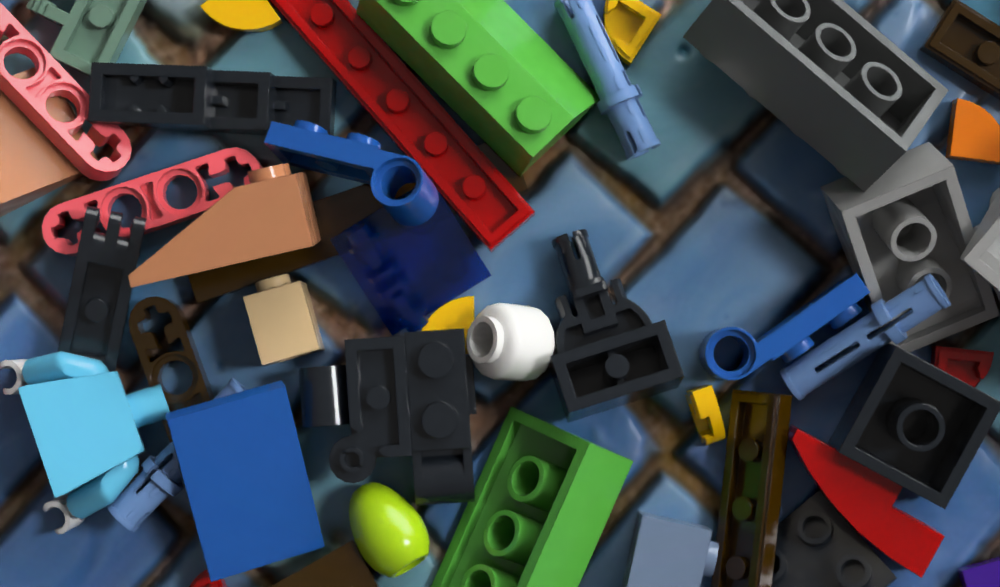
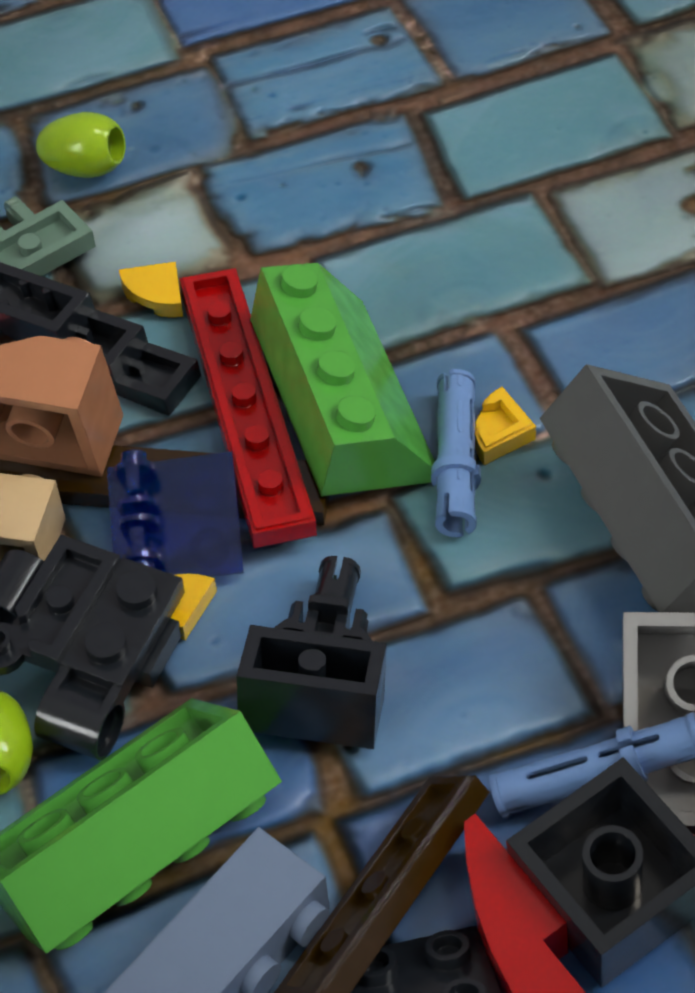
camera: 30 degrees right, 35 degrees down
blue plate [264,120,439,226] -> none
white head [466,303,555,382] -> none
yellow tile [685,385,726,446] -> none
blue plate [699,273,870,380] -> none

